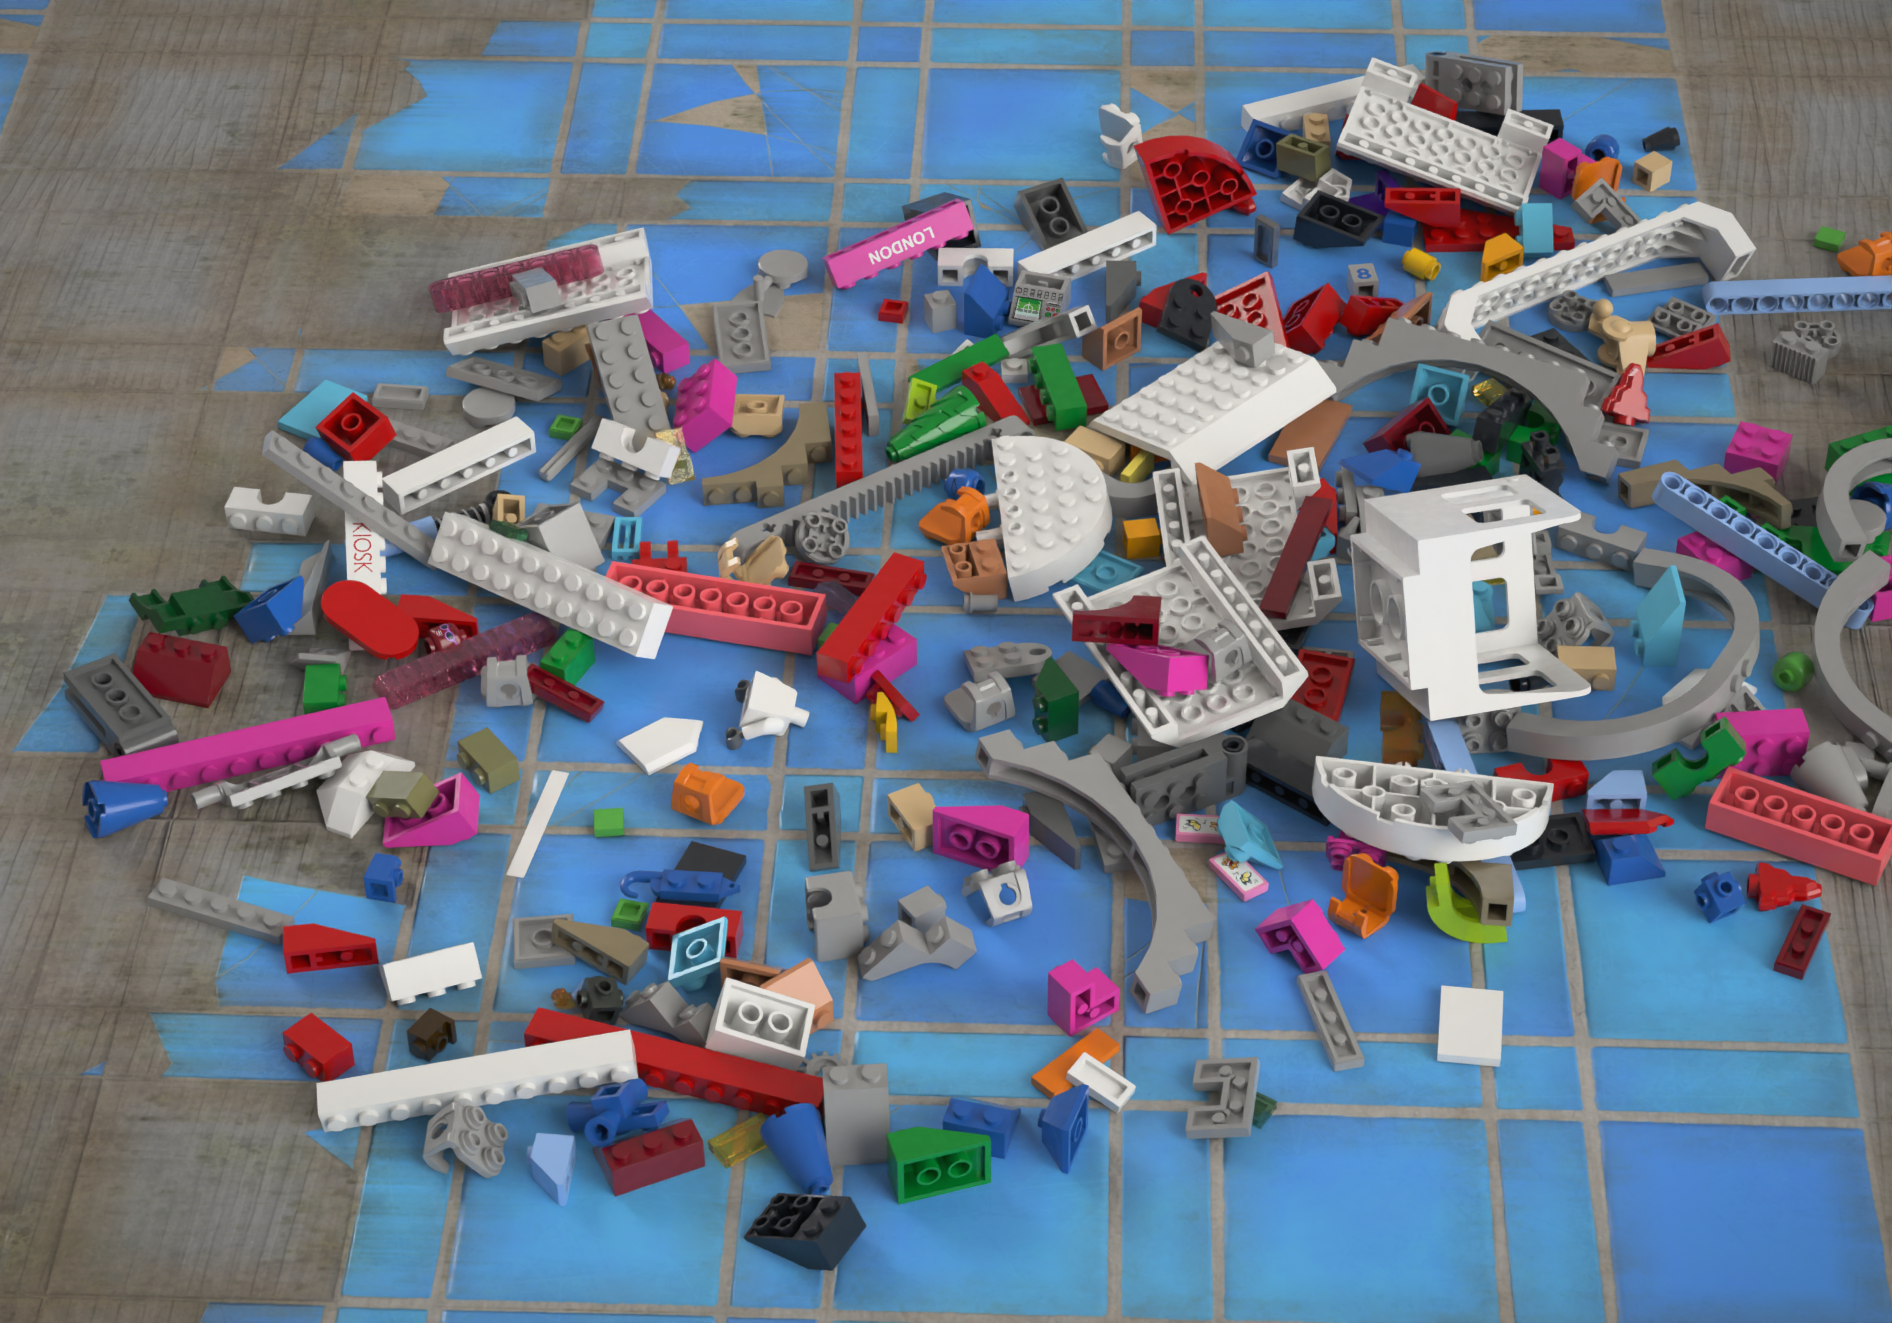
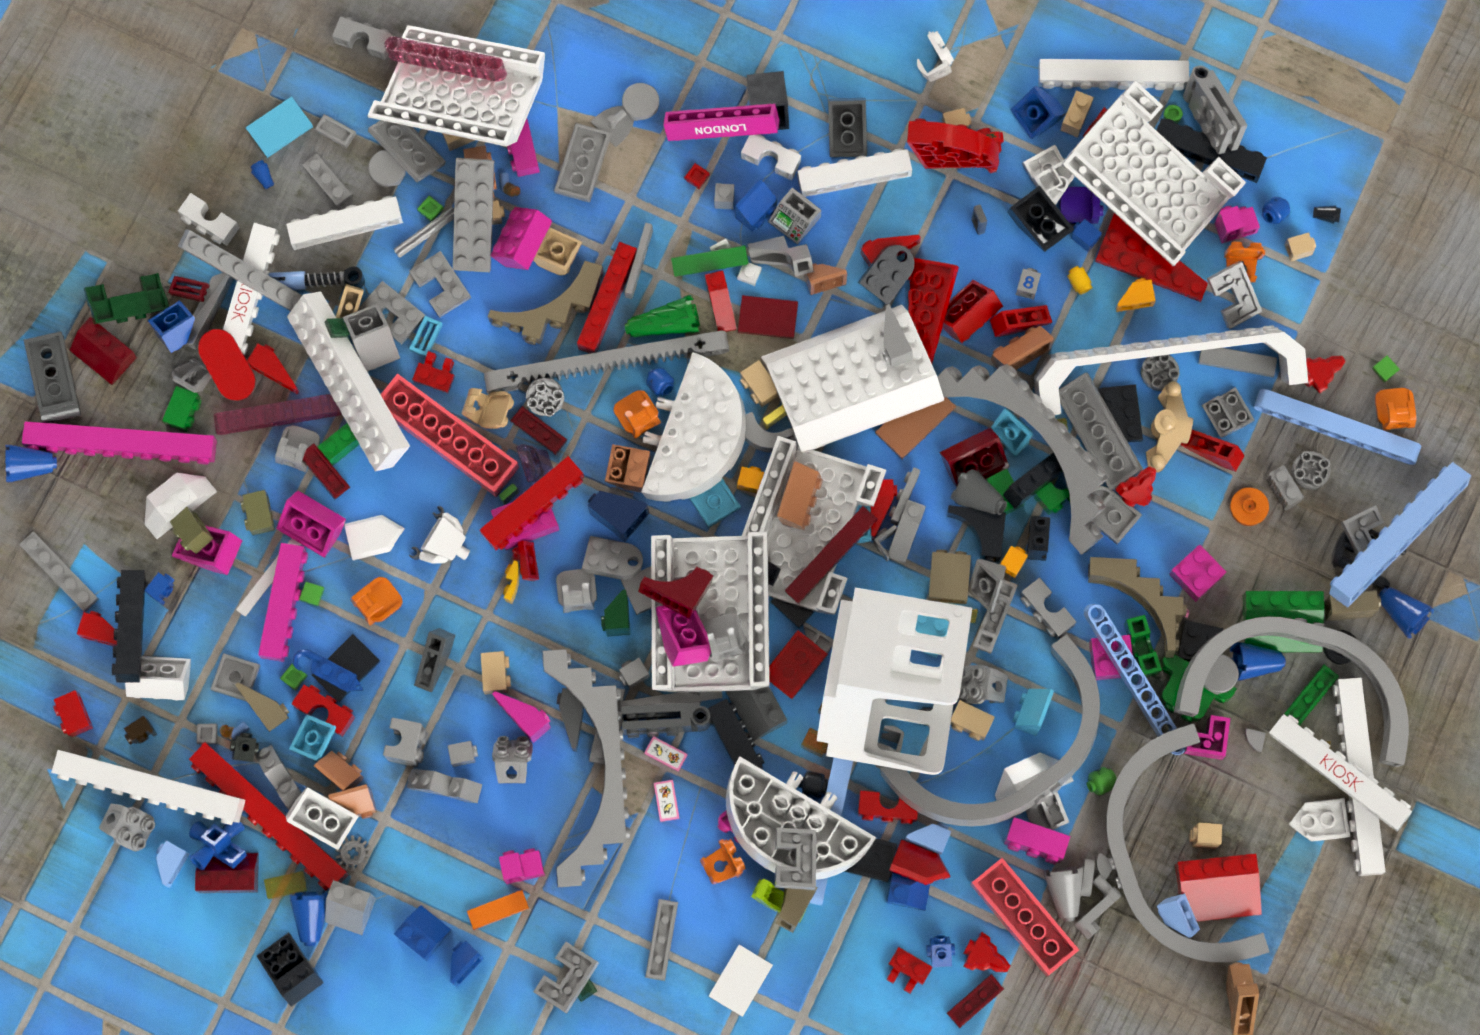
camera: 25 degrees right, 35 degrees up
light grey plate [190,734,361,810] -> none
red brick [315,392,397,461] -> none
dark red head [423,622,468,663] -> none
light grey brick [509,267,562,313] -> none
white arch [591,418,681,481] -> none
clear yellow slope [654,427,695,485] -> none
green slope [886,1126,991,1205] -> none
lime plate [902,378,937,425] -> none
green brick [1027,343,1087,431] -> none
white tile [1065,1052,1136,1113] -> none
dark grey slope [1106,260,1141,324] -> none
medium azure slope [1216,800,1284,870] -> none
dark pink brick [1255,899,1346,974] -> none
olive brick [1276,134,1331,182] -> none
blue slope [1339,448,1421,493] -> none
red slope [1385,188,1461,228] -> none
red slope [1411,83,1457,121] -> none
medium azure brick [1514,203,1554,258] -> none
green arch [1652,716,1746,801] -> none
none -> black brick [112,570,146,683]
none -> dark red tile [168,276,210,302]
none -> light grey tile [197,724,218,744]
none -> dark pink brick [258,543,308,662]
none -> dark pink slope [276,491,346,558]
none -> light grey arch [332,17,394,60]
none -> dark blue slope [588,491,649,542]
none -> red plate [887,947,932,994]
none -> orange piece [1230,487,1269,526]
none -> red rock [1304,356,1346,394]

